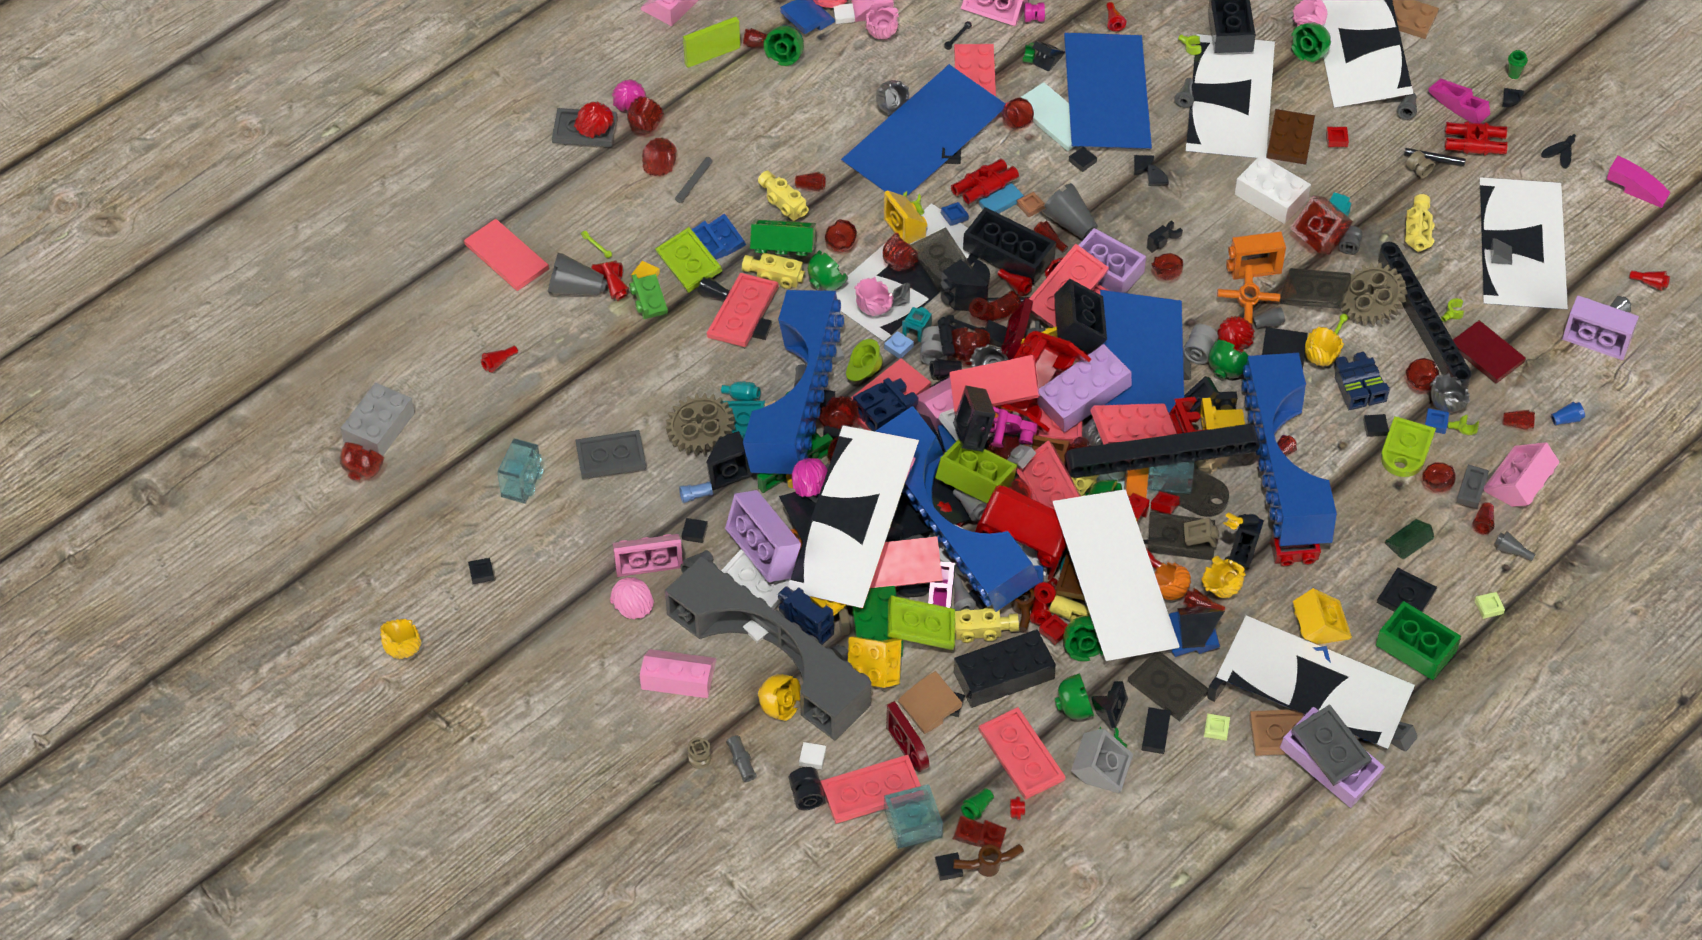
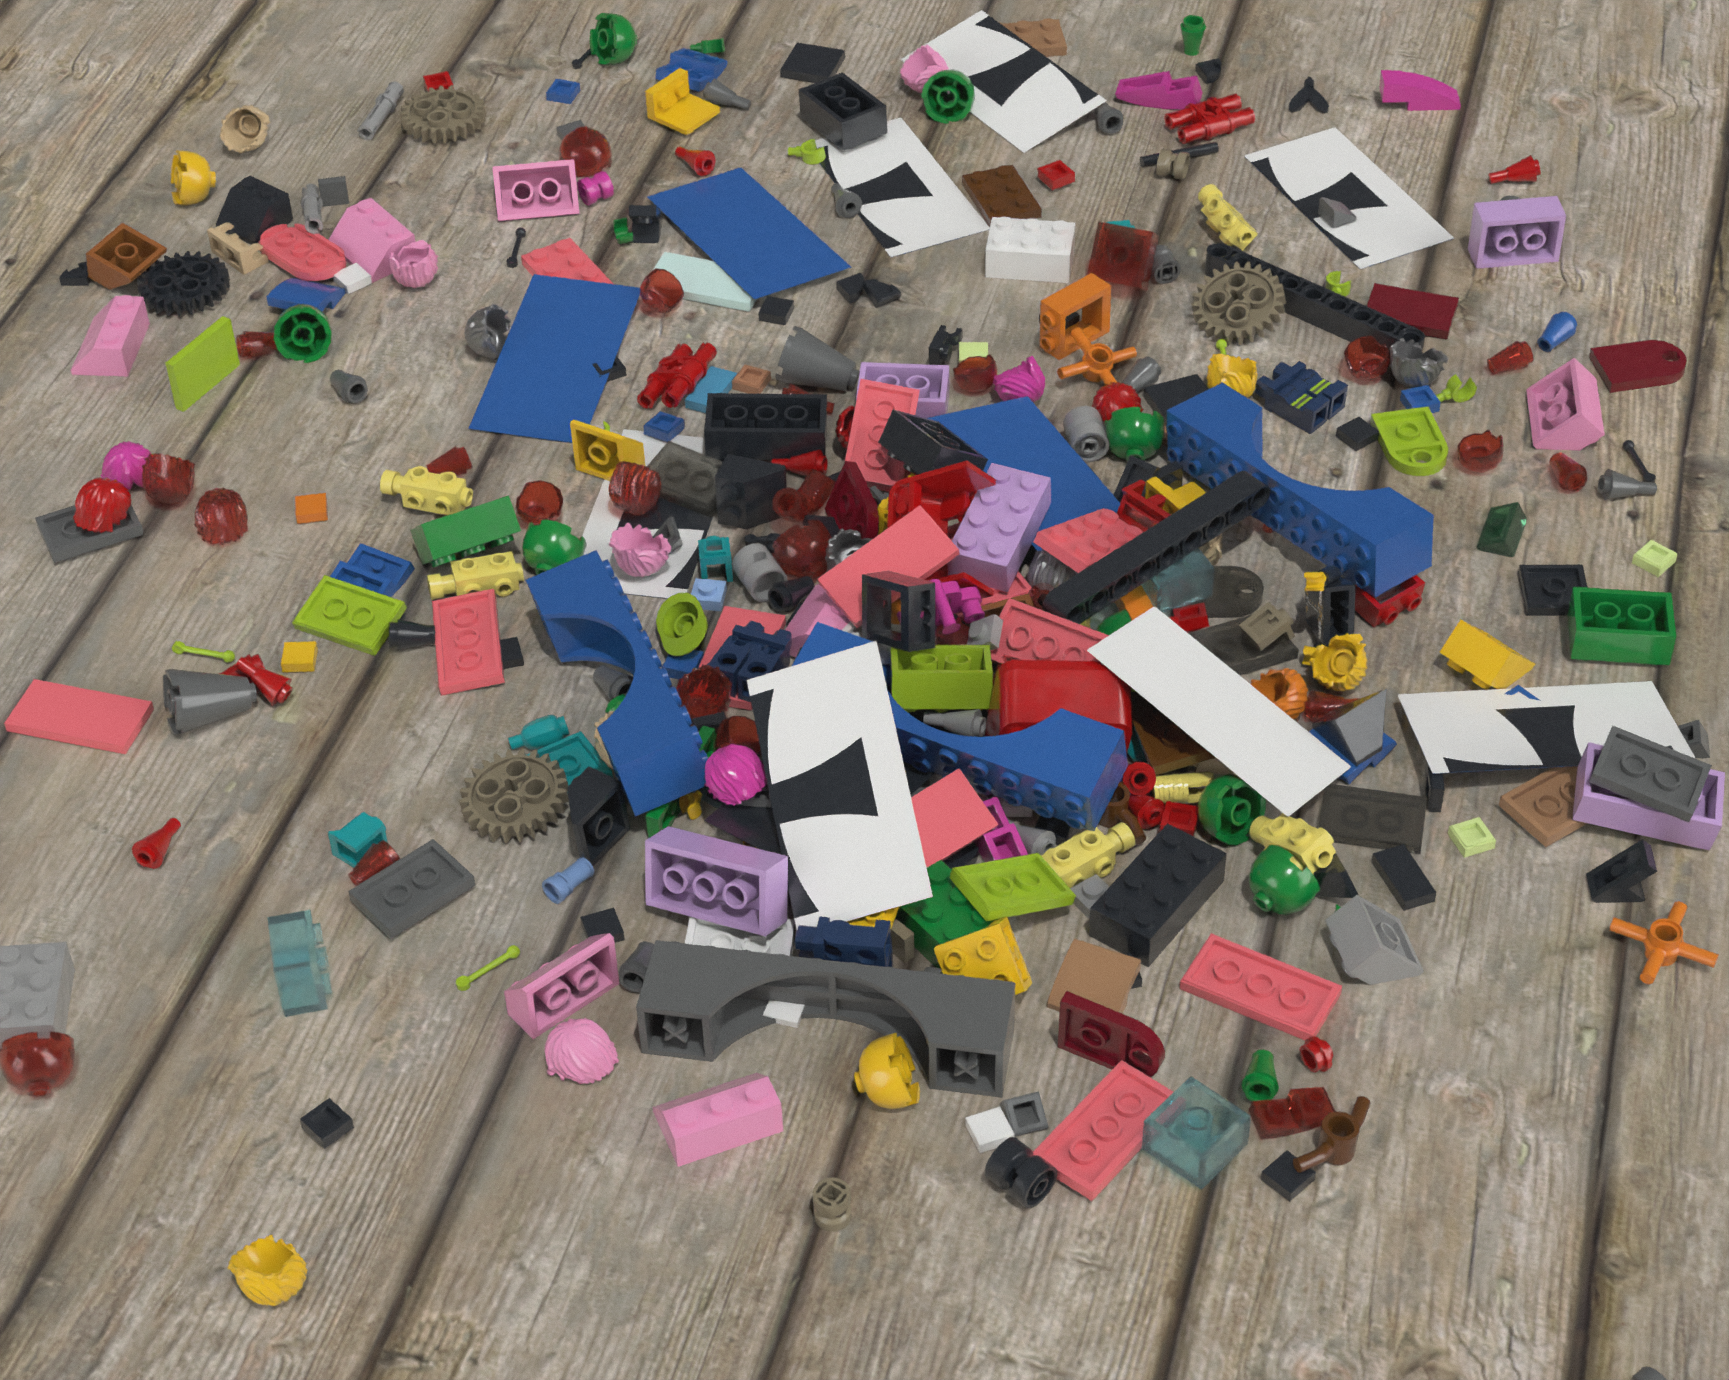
camera: 30 degrees left, 10 degrees down
bright green bracket [629,274,668,319] -> none
dark grey bar [675,157,713,203] -> none
dark grey pin [726,735,757,782] -> none
black axle [937,317,955,356] -> none
clear smoke tile [1280,268,1351,309] -> none
dark grey plate [1456,464,1489,509] -> none
none -> orange tile [295,493,328,524]
none -> teal window [328,812,389,872]
none -> dark grey cone [330,370,368,403]
none -> clear red cone [348,840,400,886]
none -> lime hinge [456,945,520,991]
none -> blue tile [662,650,704,682]
none -> yellowish green tile [959,342,988,368]
none -> dark pink hair [993,356,1045,403]
none -> dark grey slope [999,1091,1049,1136]
none -> light grey plate [1070,874,1109,920]
none -> light yellow brick [1250,813,1336,874]
none -> black slope [1586,839,1657,903]
none -> dark red tile [1589,340,1687,393]
none -> orange bar [1609,901,1719,984]
none -> black hinge [1622,440,1656,483]

